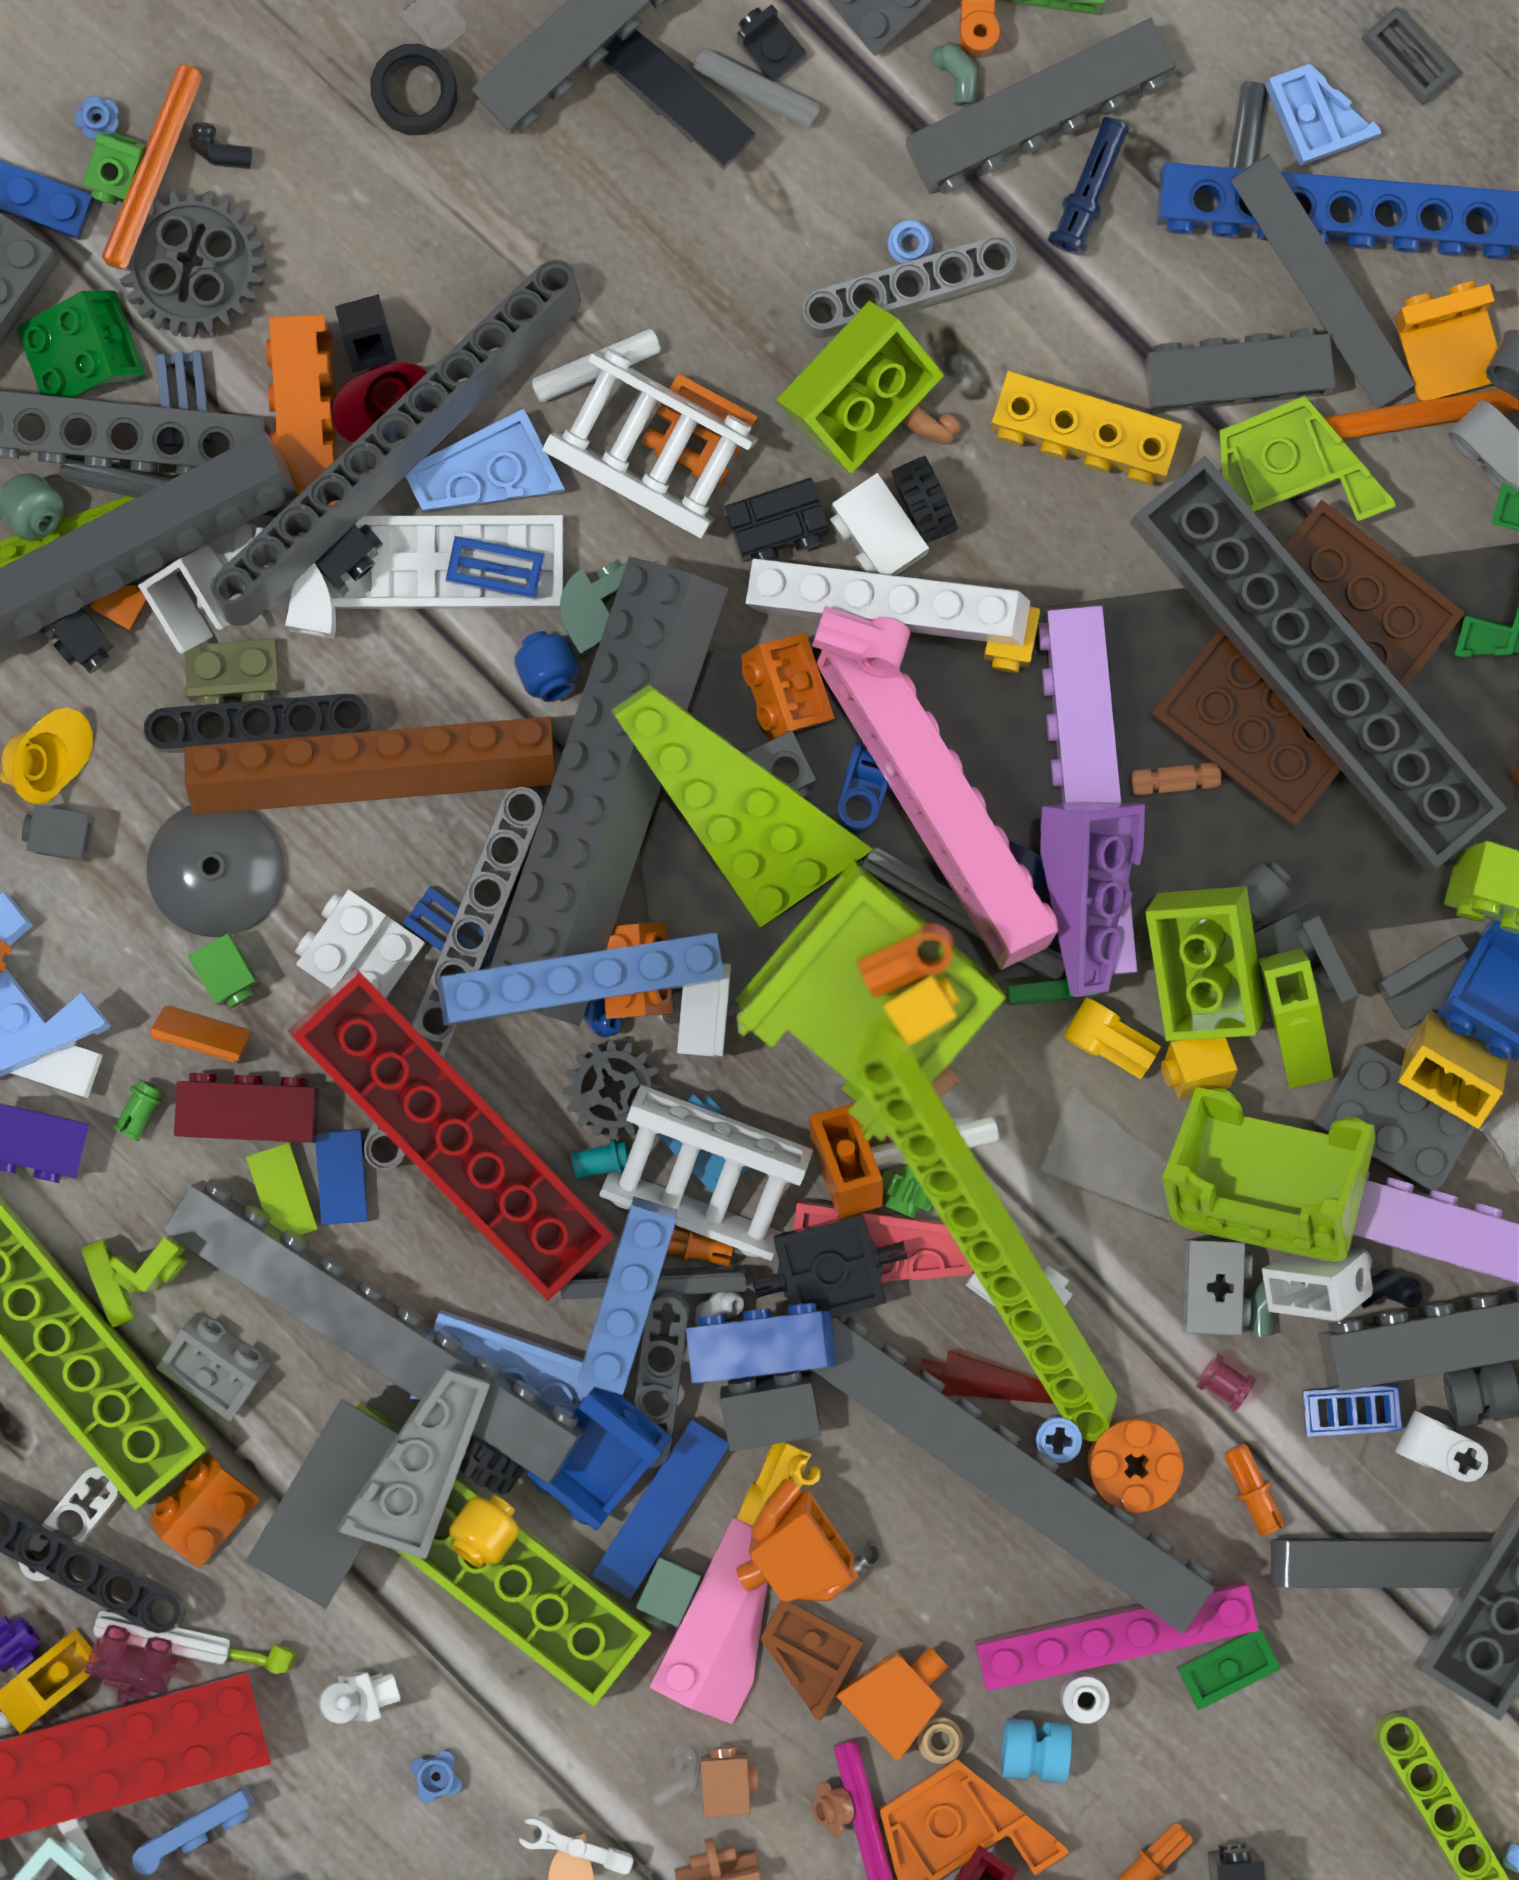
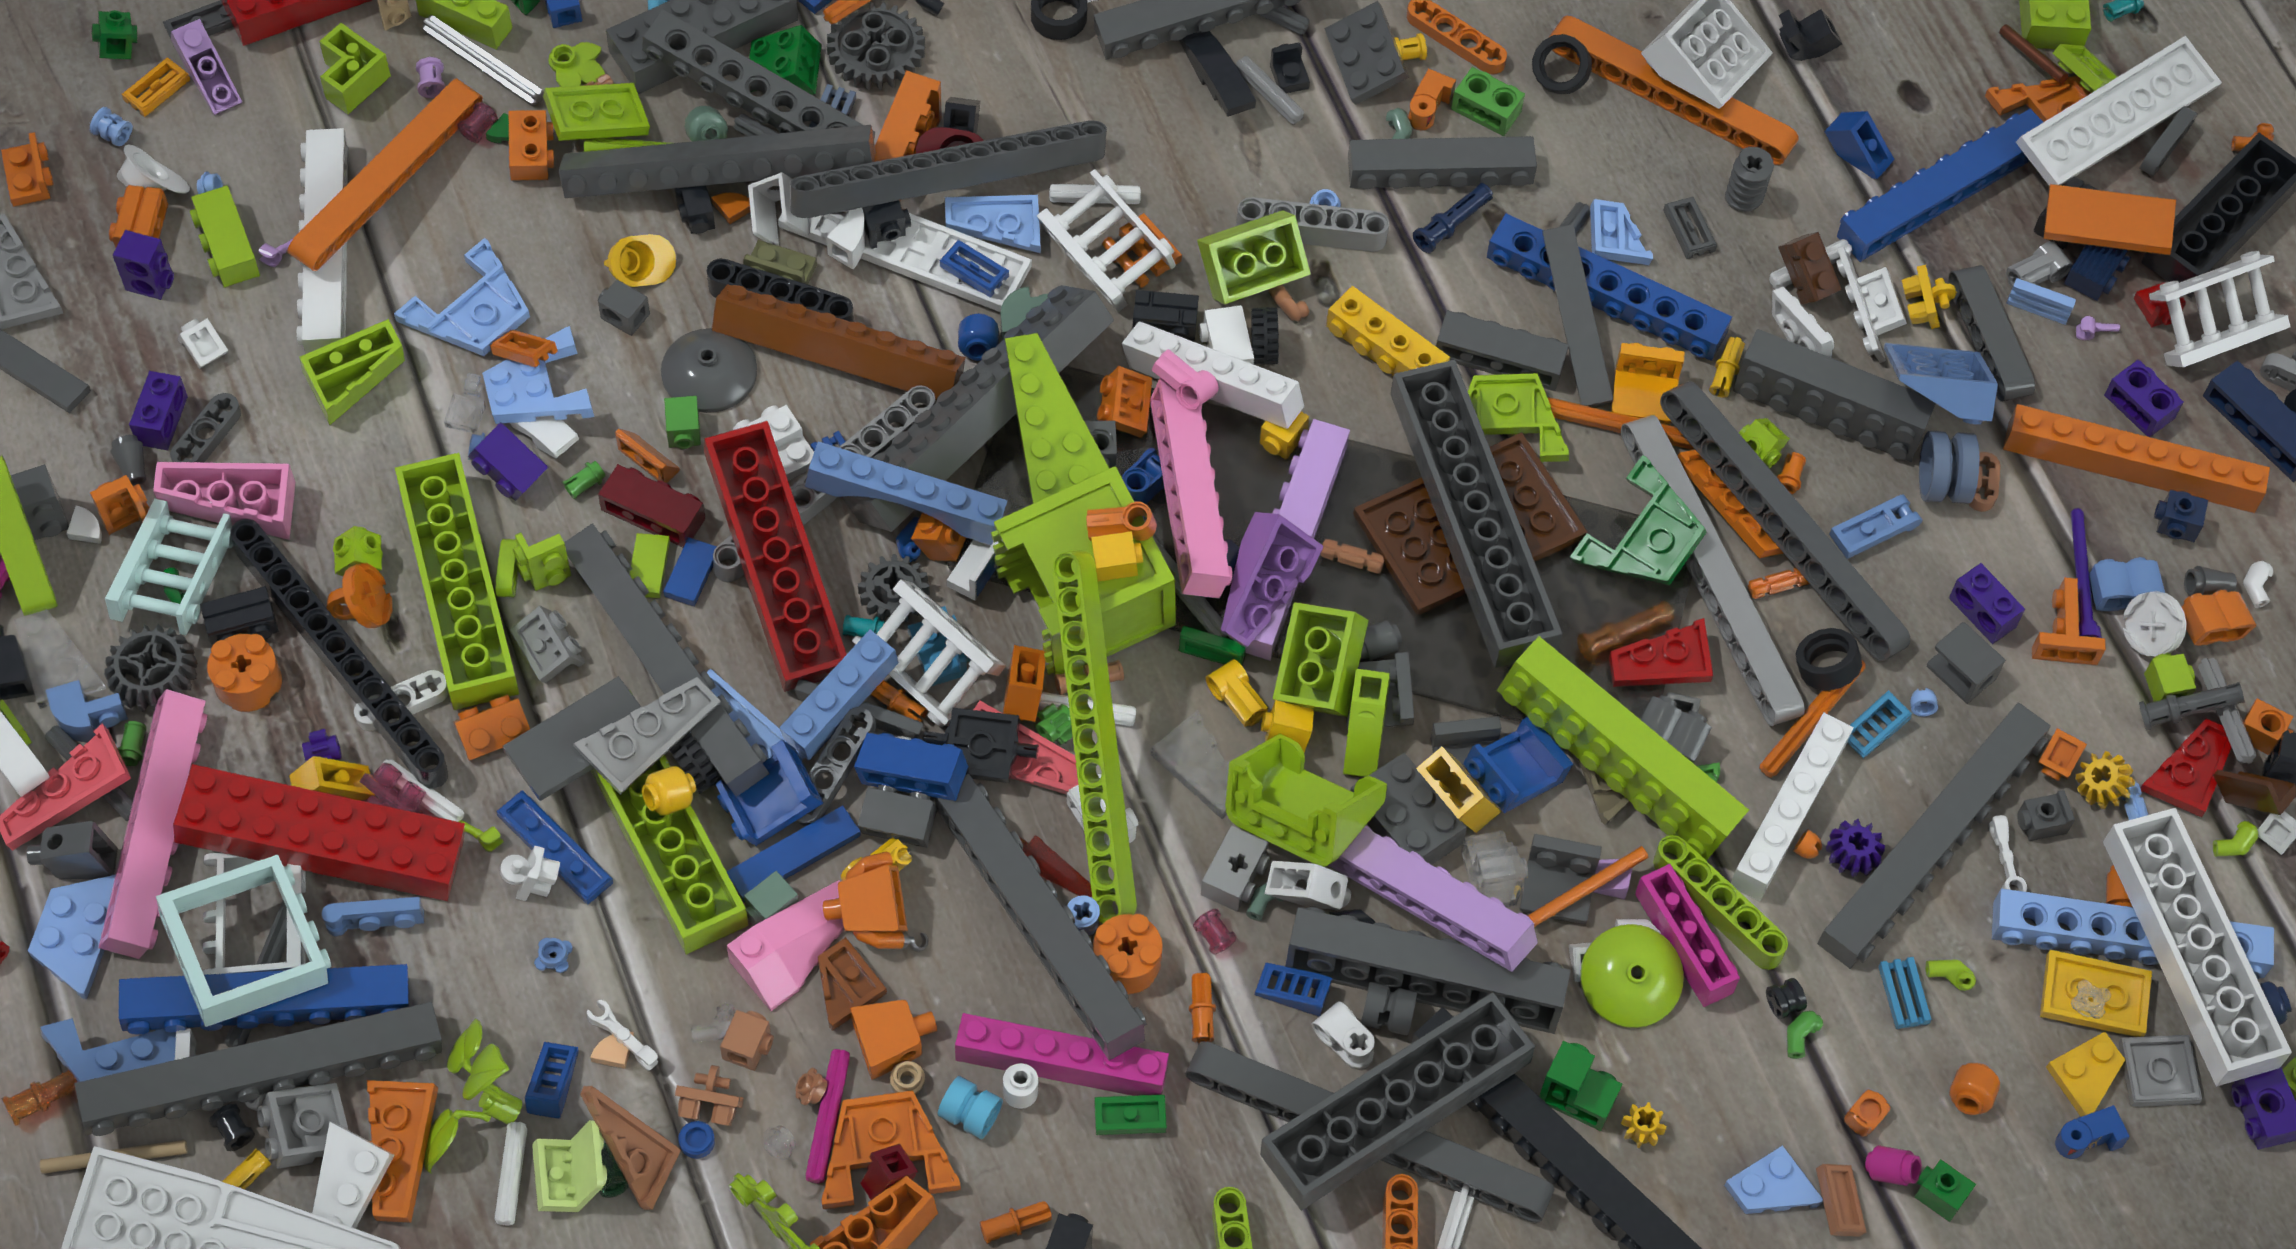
camera: 25 degrees right, 25 degrees down
none -> blue tile [496,790,613,905]

